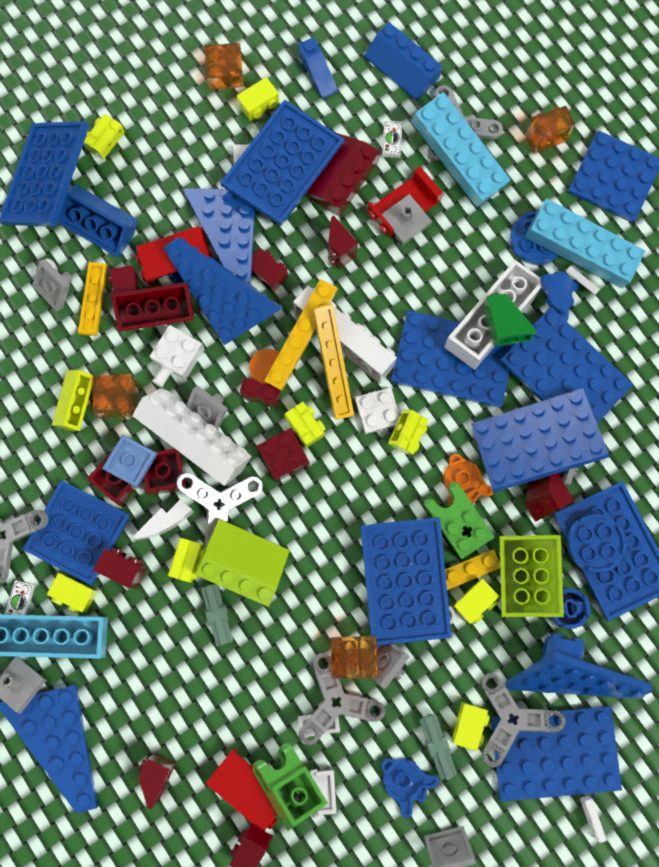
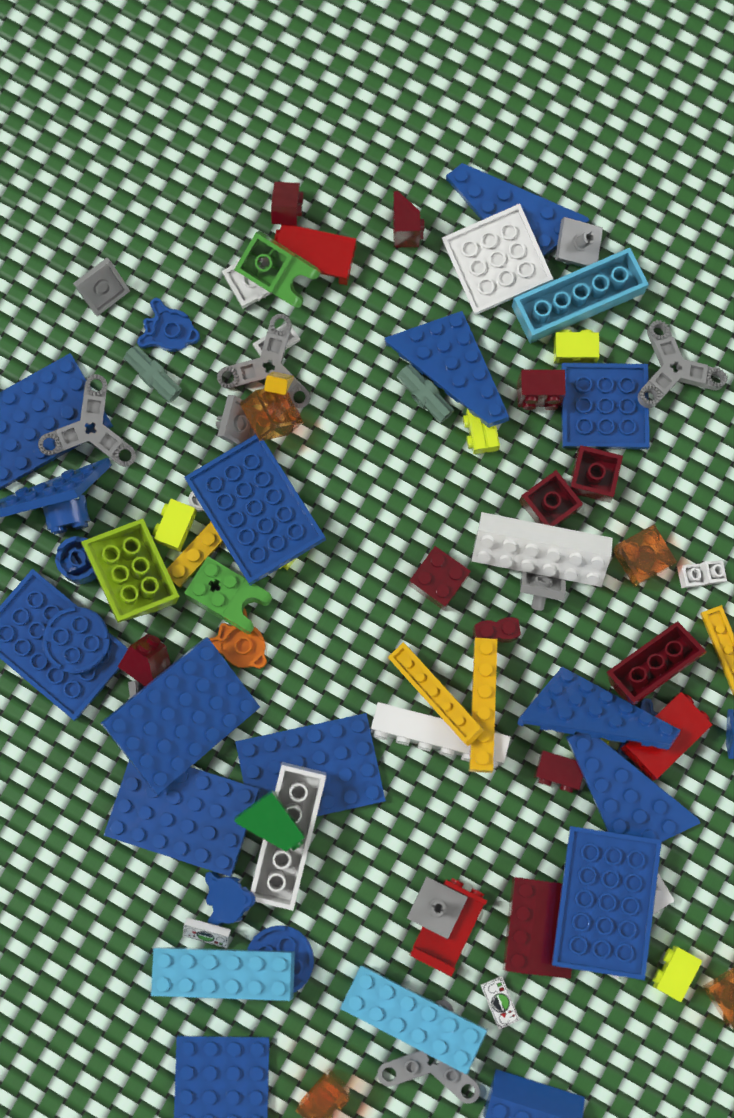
camera: 155 degrees right, 0 degrees up
tile [5,581,36,615] -> none
neon yellow brick [52,370,94,431] -> none
medium blue tile [102,434,157,488] -> none
dark red brick [108,265,139,300] -> none
white slope [133,499,194,541] -> none
white brick [150,325,205,388] -> none
piece [176,473,263,546] -> none
lime slope [194,519,290,607] -> none
orange tile [249,348,280,384] -> none
neon yellow brick [284,402,326,448] -> none
blue slope [298,37,338,99] -> none
dark red slope [328,215,358,270] -> none
white plate [354,388,400,434] -> none
neon yellow brick [388,409,428,455] -> none
neon yellow brick [451,702,490,751] -> none
none -> yellow slope [264,371,294,395]
none -> blue wing [384,311,509,428]
none -> white plate [442,204,553,315]
none -> white slope [677,560,727,588]

